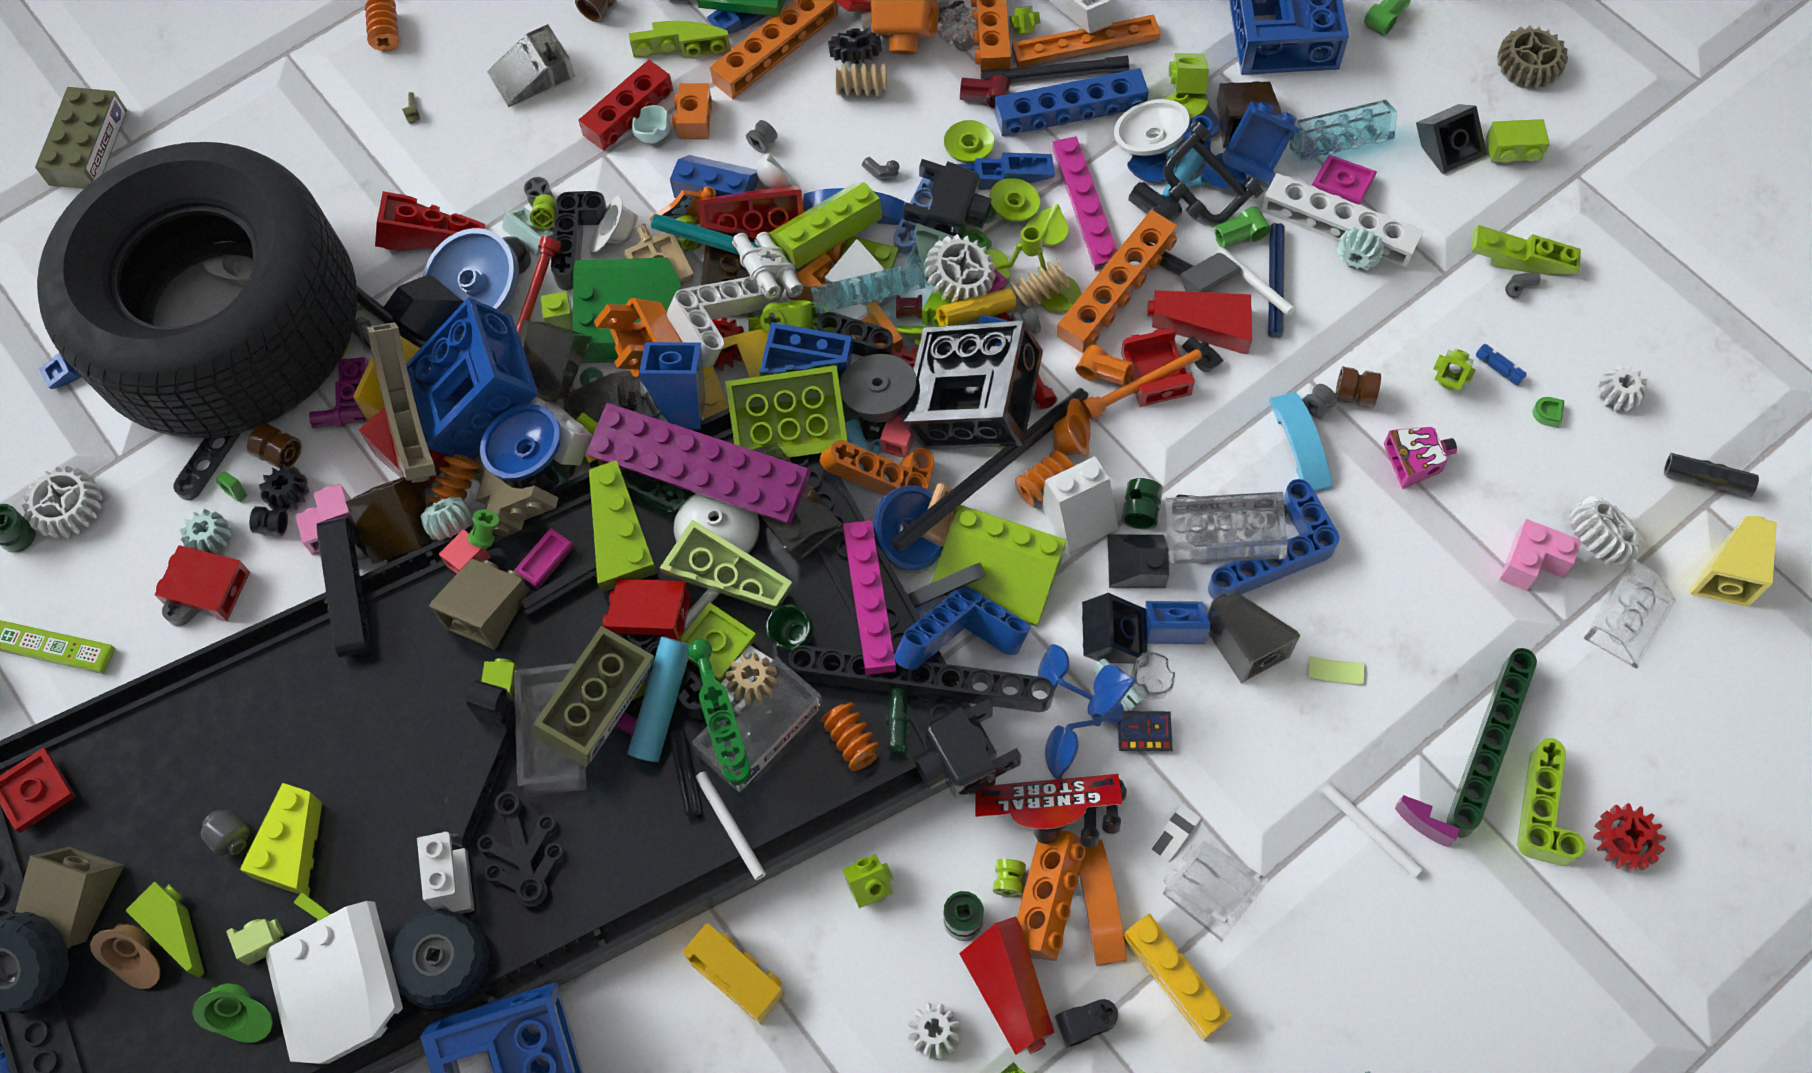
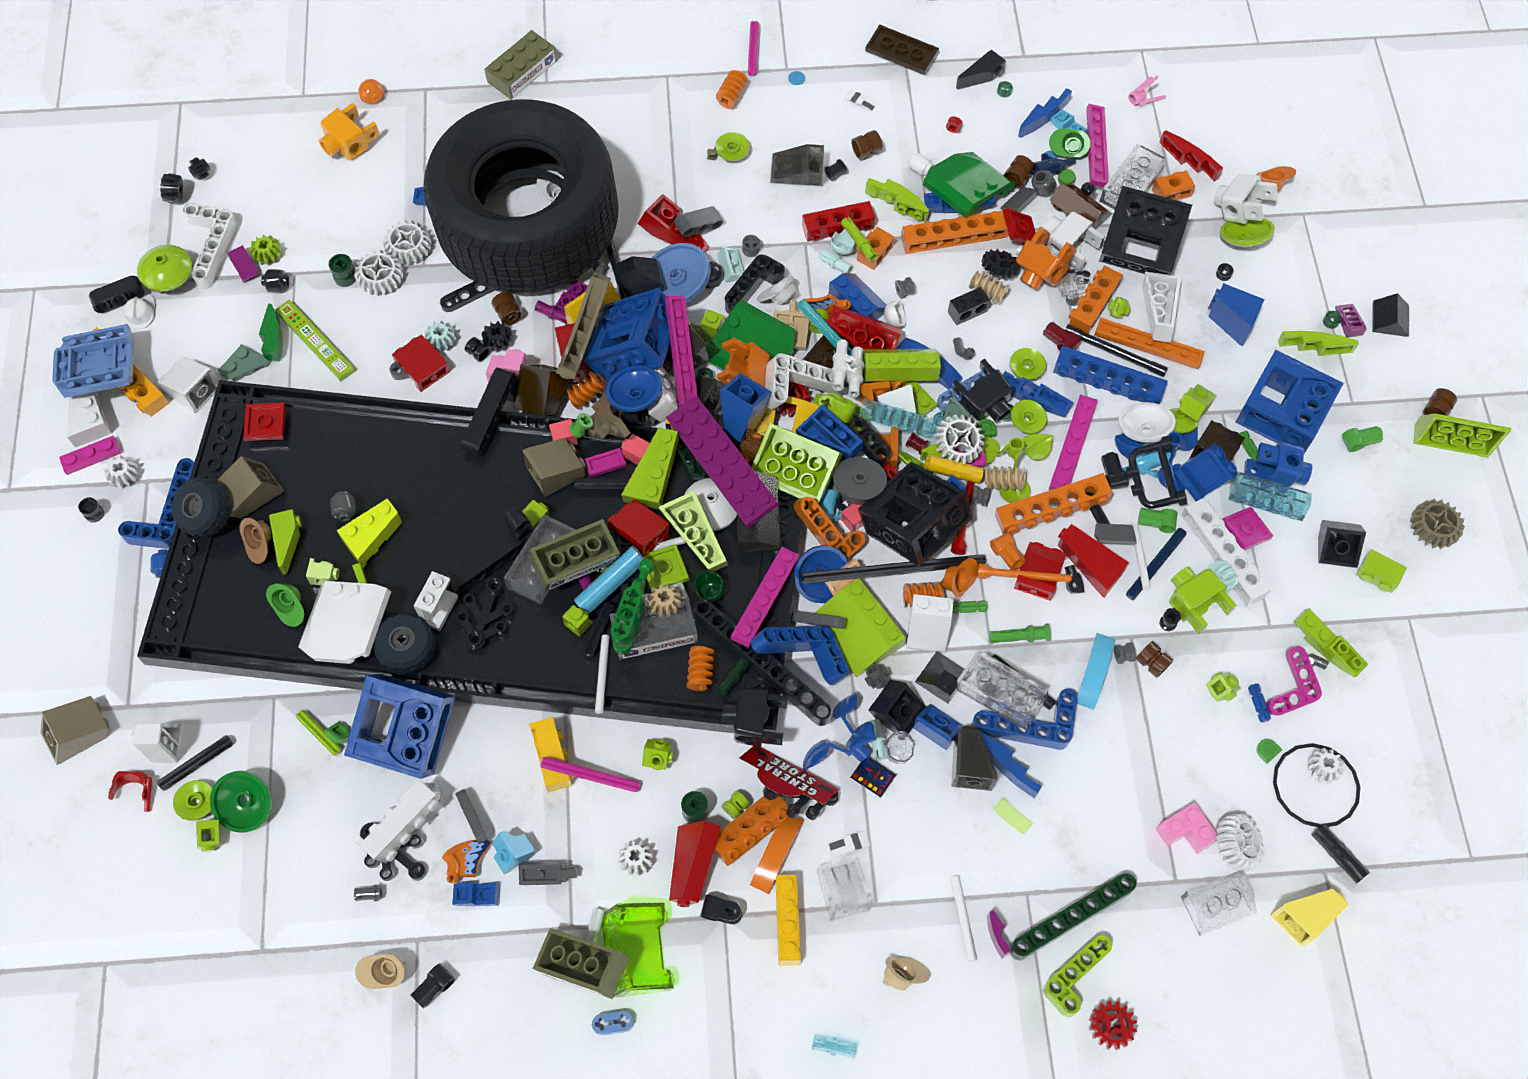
camera: 30 degrees right, 0 degrees up
bright green tile [216,471,248,502] -> none
light aqua gear [420,496,472,540] -> none
red piece [516,236,561,343] -> none
lime wheel [530,194,556,230] -> none
dark green wheel [1121,478,1163,530] -> none
torso [1383,427,1457,489] -> none
none -> white gear [383,220,432,265]
none -> dark pink axle [540,757,640,792]
none -> lime brick [562,605,593,637]
none -> coral brick [621,434,650,465]
none -> dark pink plate [665,296,697,407]
none -> dark grey beam [674,206,724,238]
none -> lime dish [715,132,750,161]
none -> clear orange brick [739,429,764,463]
none -> light aqua axle [818,250,853,273]
none -> black bush [824,159,847,181]
none -> lime pin [841,217,878,262]
none -> dark grey gear [864,664,890,689]
none -> tan piece [883,957,930,991]
none -> black brick [948,287,990,326]
none -> bright green axle [952,600,988,614]
none -> blue slope [974,730,1042,799]
none -> bright green pin [989,623,1050,644]
none -> black bush [1159,608,1181,632]
none -> lime piece [1169,566,1237,634]
none -> bright green axle [1239,431,1258,461]
none -> blue piece [1243,441,1312,493]
none -> dark pink beam [1266,646,1322,716]
none -> black piece [1273,743,1361,828]

